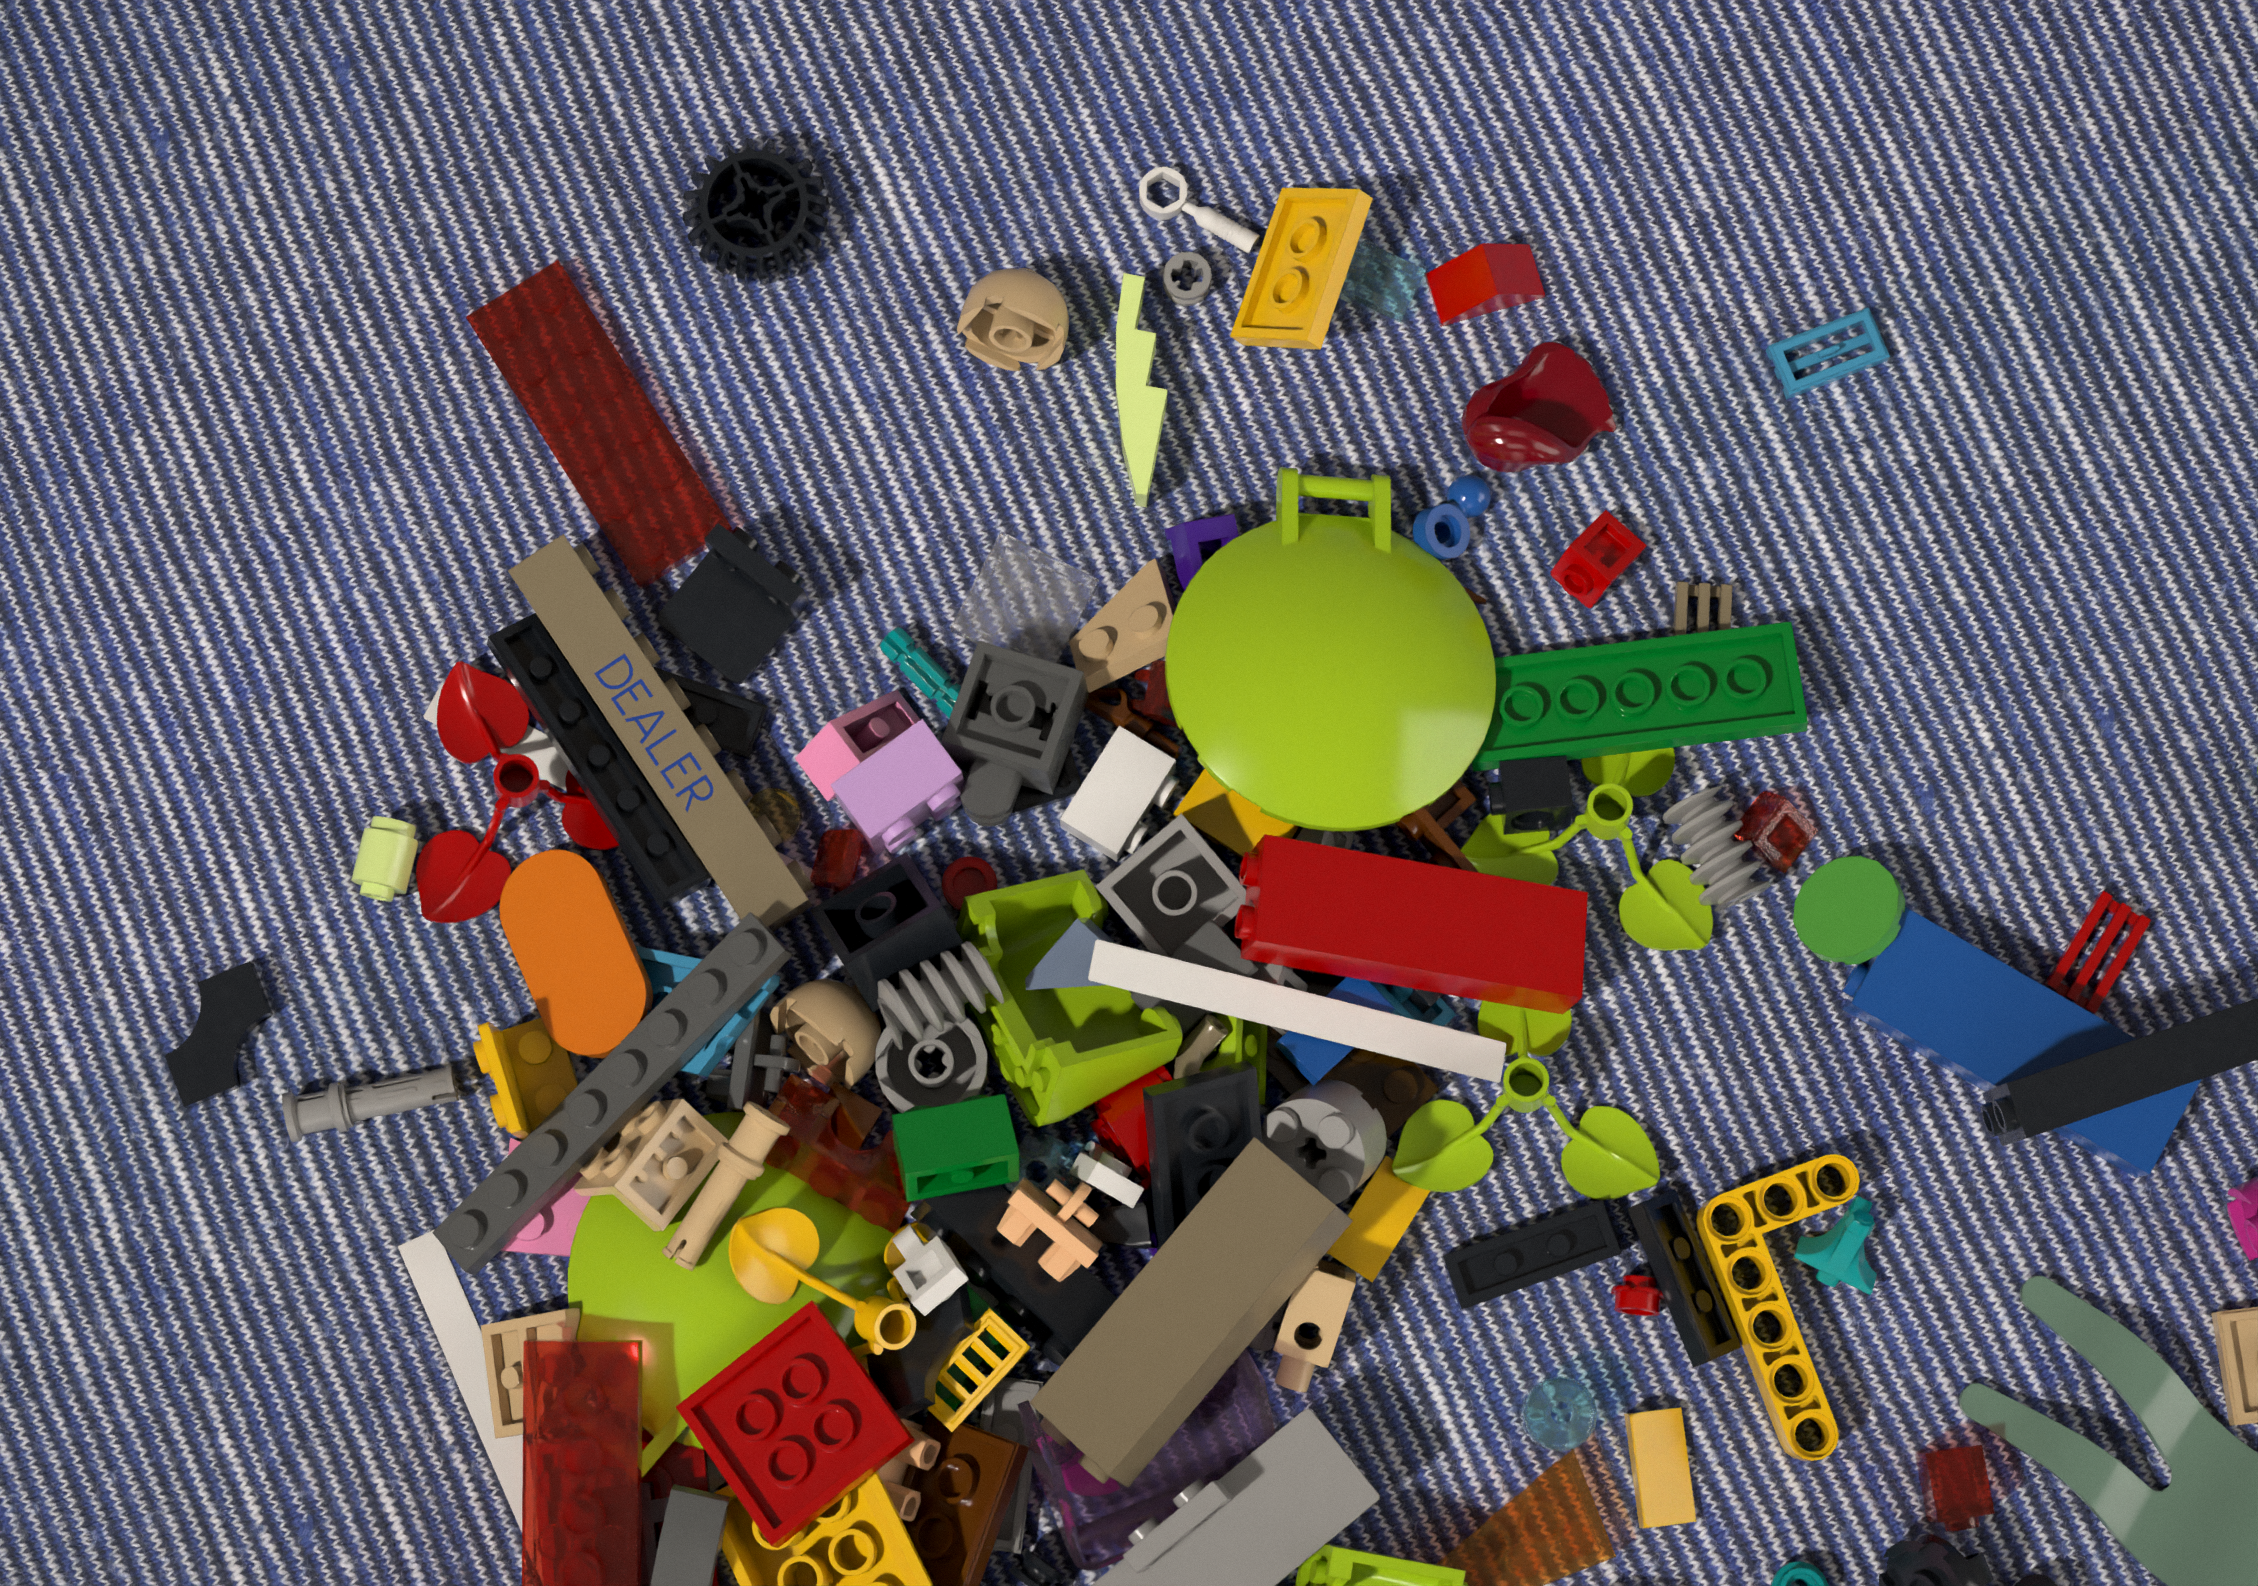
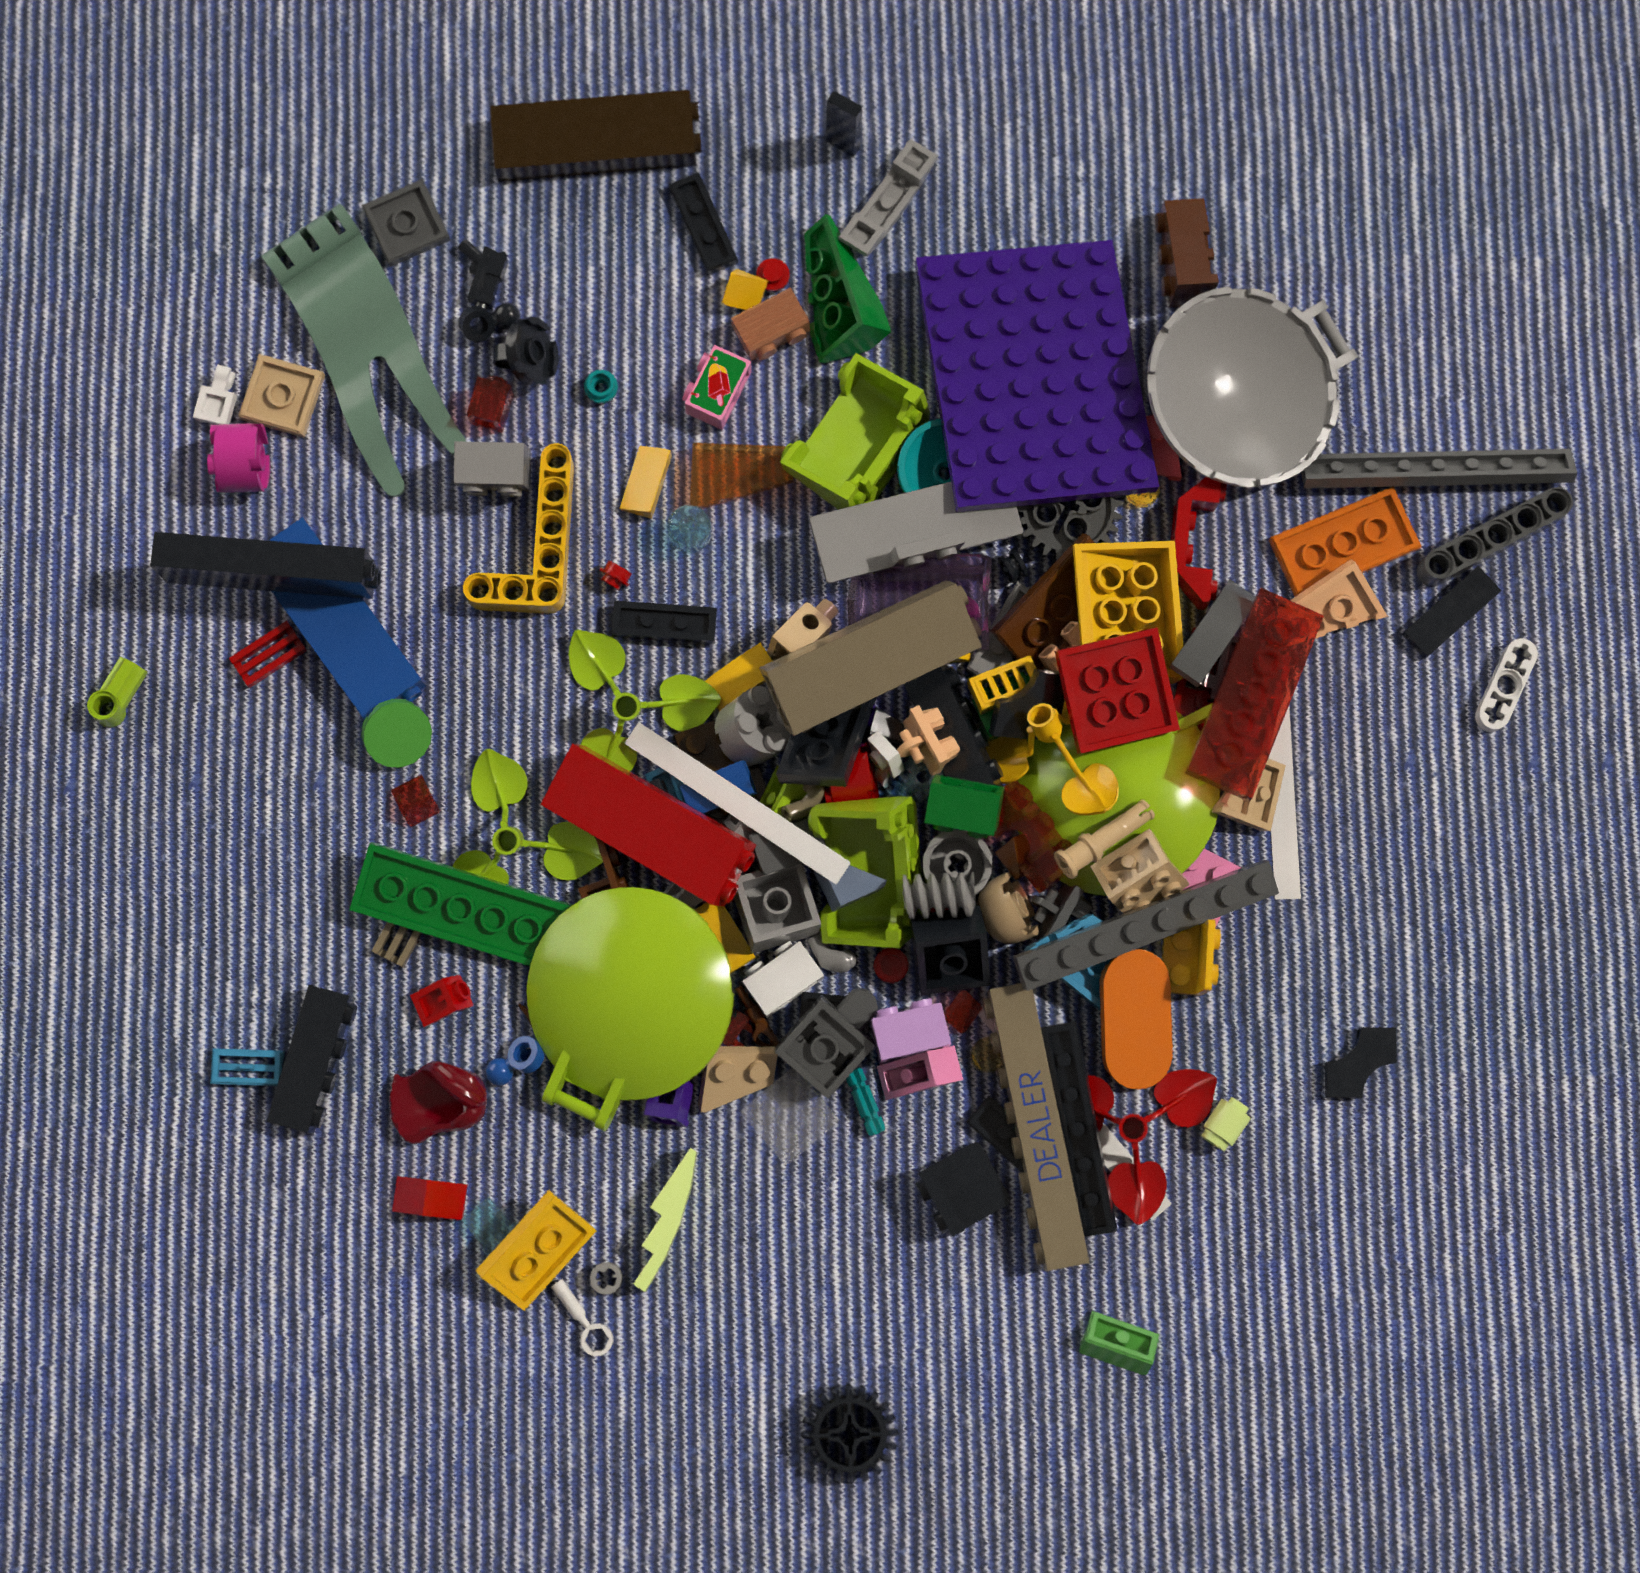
camera: 160 degrees left, 0 degrees up
light grey pin [282,1066,459,1143] -> none
clear red plate [466,260,733,590] -> none
white plate [892,1225,969,1316] -> none
tan cylinder [957,268,1069,371] -> none
black brick [1488,755,1573,835] -> none
black tile [1627,1190,1741,1367] -> none
light grey piece [1663,785,1770,911] -> none
teal piece [1794,1196,1877,1295] -> none
none -> black brick [266,985,357,1134]
none -> light grey brick [454,441,531,497]
none -> light grey arm [807,933,857,973]
none -> bright green slope [1079,1311,1160,1375]

